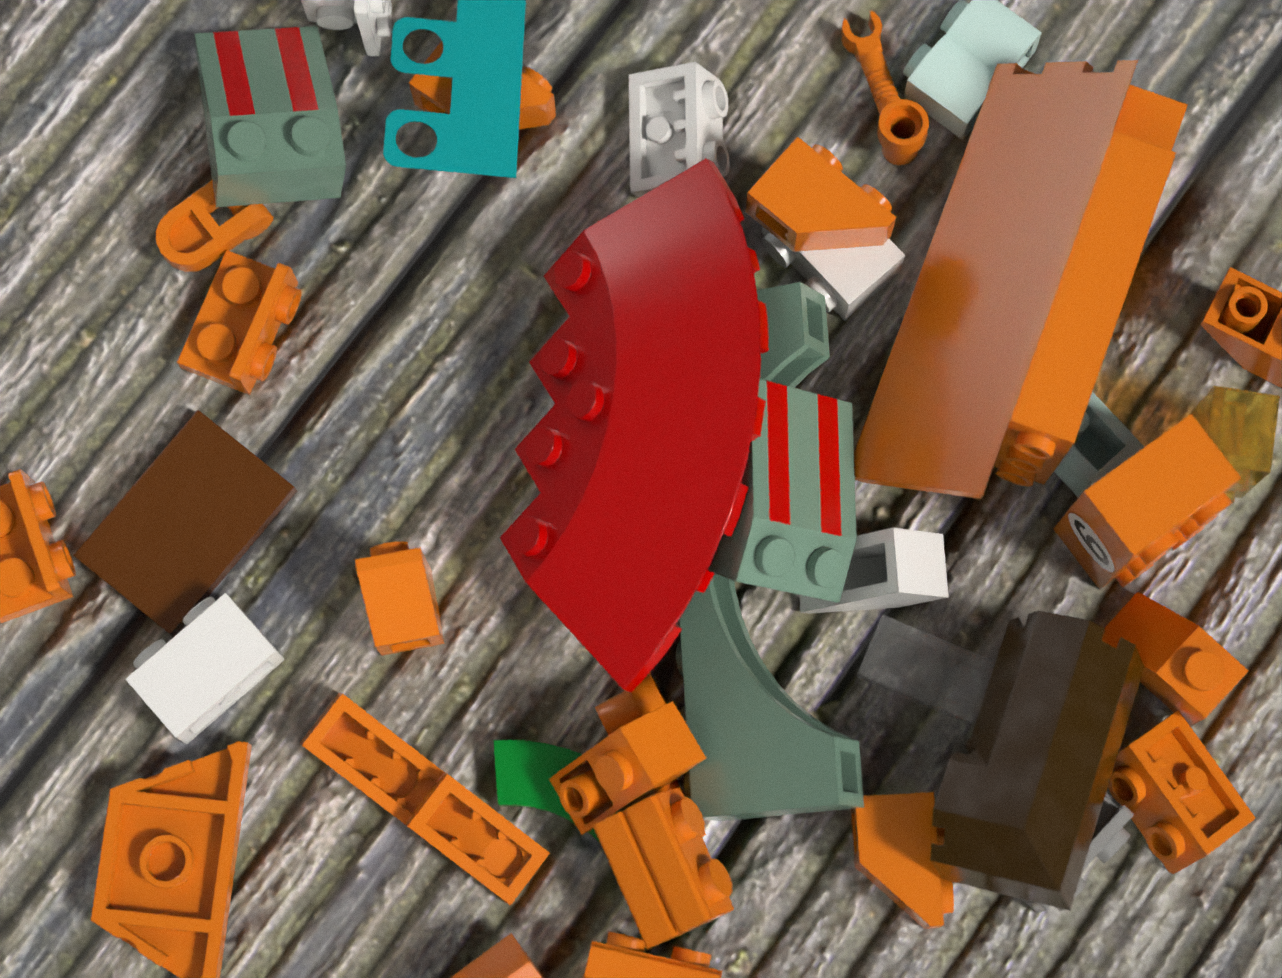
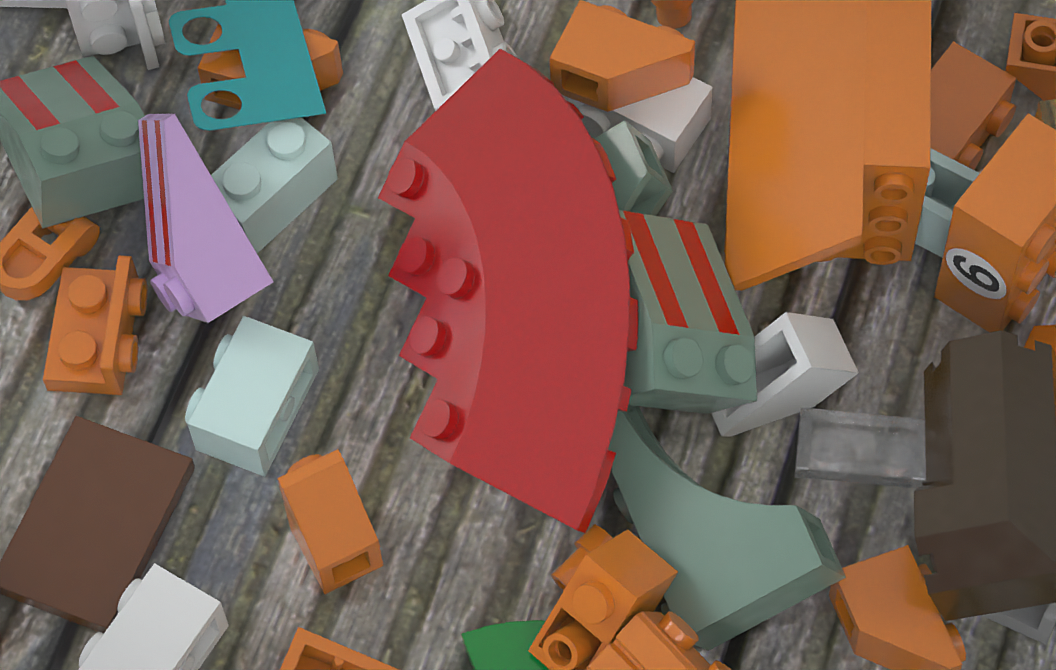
camera: 15 degrees left, 15 degrees down
none -> lavender slope [138,114,273,323]
none -> light aqua brick [185,315,319,477]
none -> light aqua brick [211,118,338,253]
none -> orange brick [930,41,1017,170]

